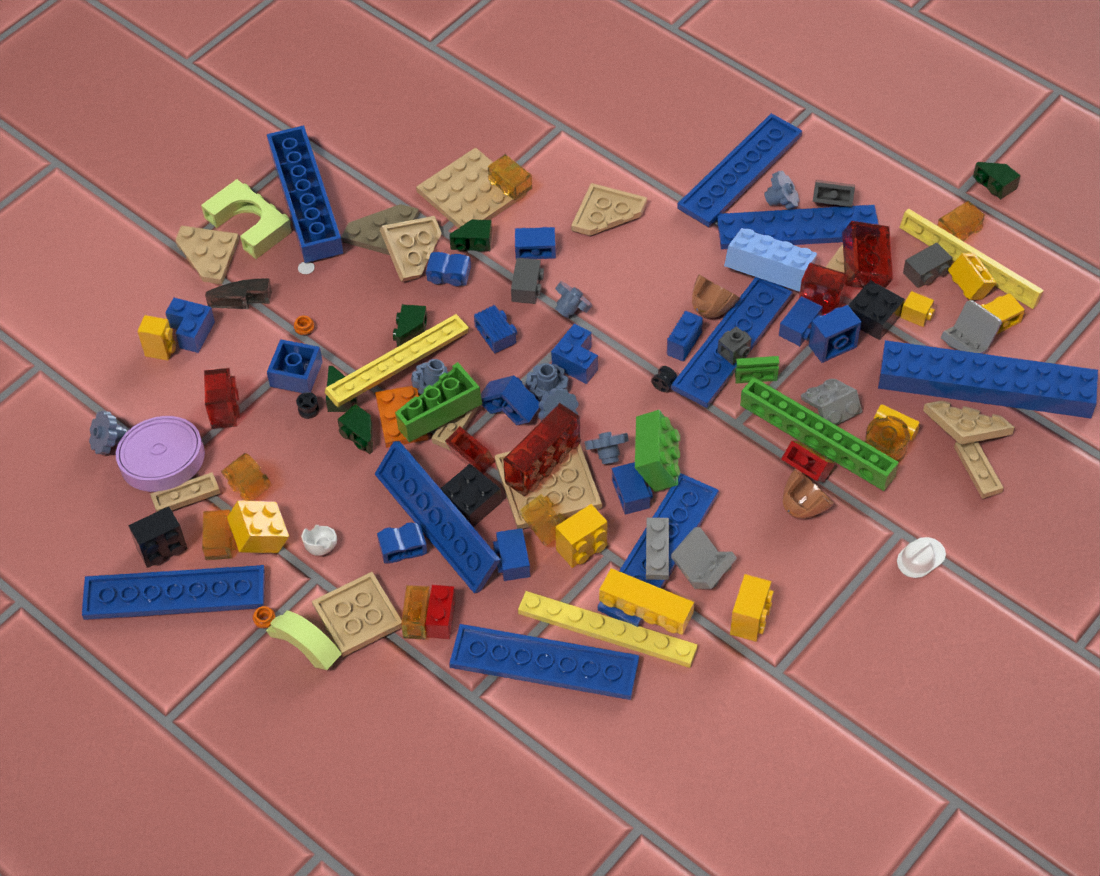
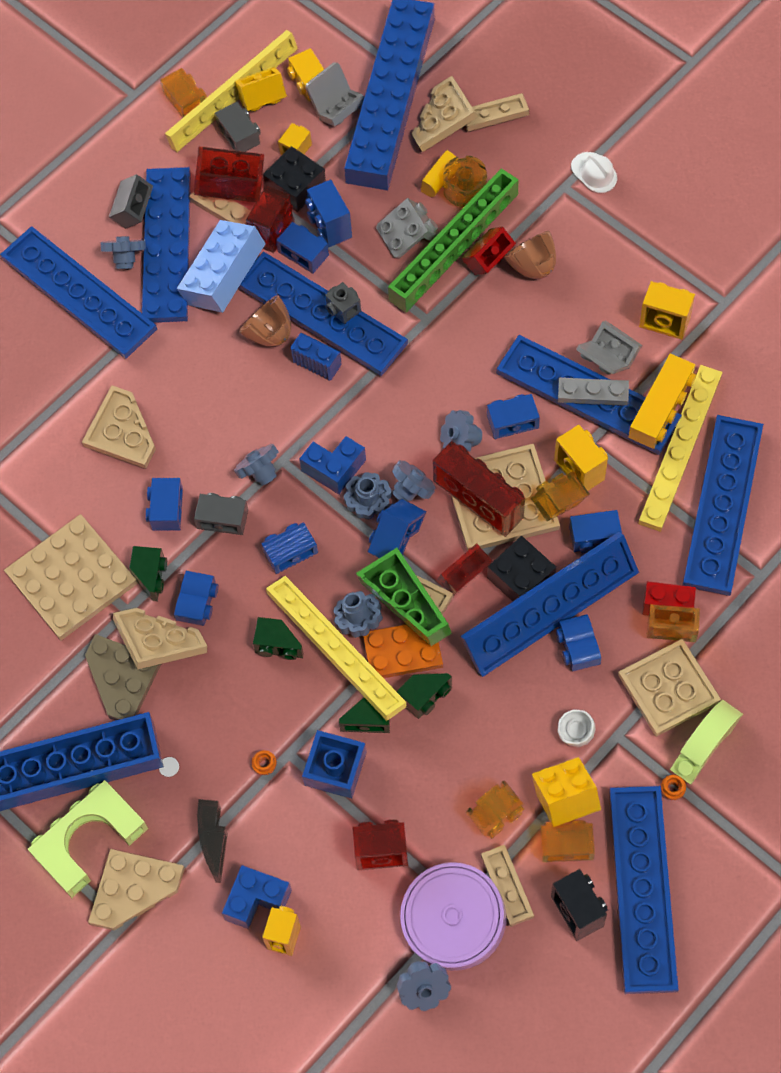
camera: 85 degrees left, 10 degrees up
black wheel [296,392,319,419] -> none
clear yellow brick [488,154,532,200] -> none
bright green brick [635,410,681,492] -> none
black wheel [651,366,677,392] -> none
bright green plate [735,356,780,384] -> none
dark green slope [973,162,1021,200] -> none

